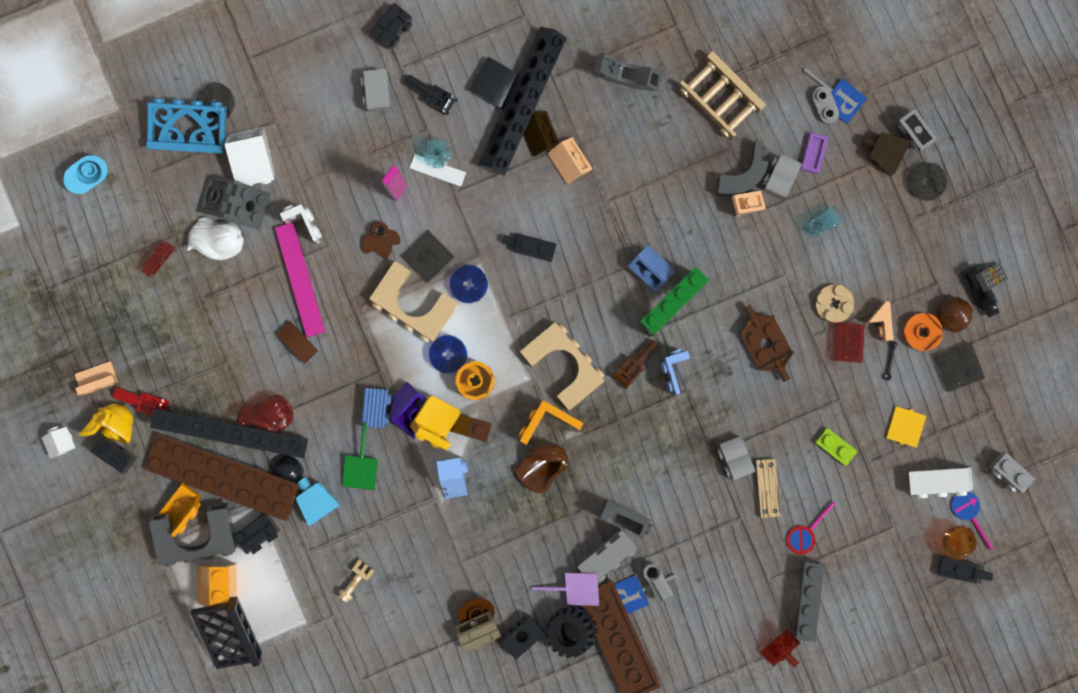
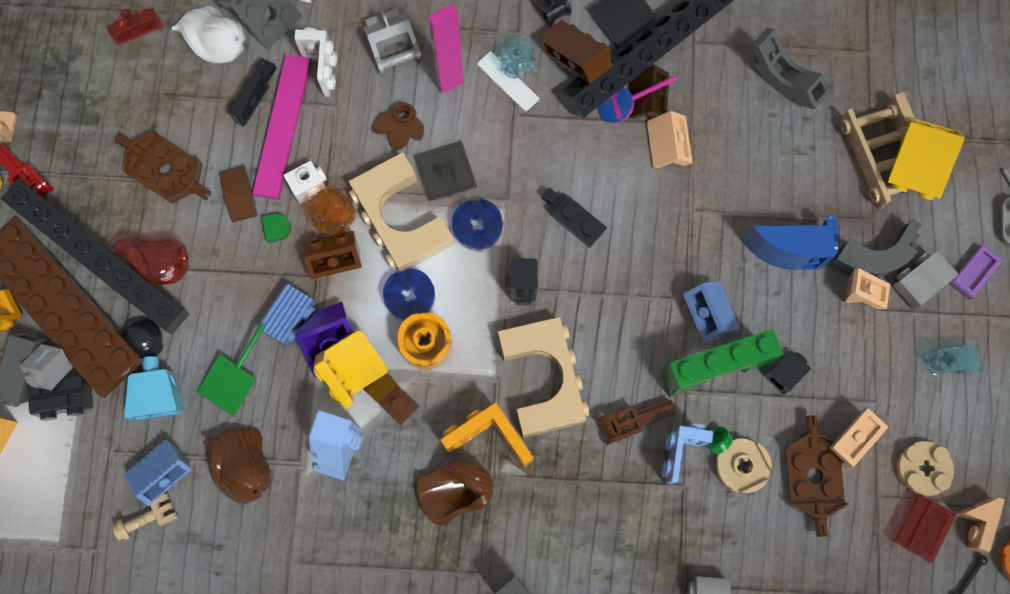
camera: 30 degrees right, 10 degrees down
none -> light grey brick [20,344,72,390]
none -> reddish brown plate [114,130,211,203]
none -> medium blue brick [124,440,192,506]
none -> reddish brown piece [203,428,271,504]
none -> black hinge [228,58,277,127]
none -> green tile [262,214,291,243]
none -> white brick [284,161,327,204]
none -> reddish brown brick [303,231,362,280]
none -> clear orange hair [308,187,356,235]
none -> light grey piece [363,8,422,74]
none -> black brick [510,258,538,305]
none -> reddish brown brick [539,19,613,84]
none -> blue piece [599,76,677,124]
none -> green tile [705,427,733,454]
none -> tan plate [716,438,772,494]
none -> blue piece [742,216,840,270]
none -> black brick [764,350,811,395]
none -> light nougat panel [830,408,888,467]
none -> yellow slope [888,117,965,200]

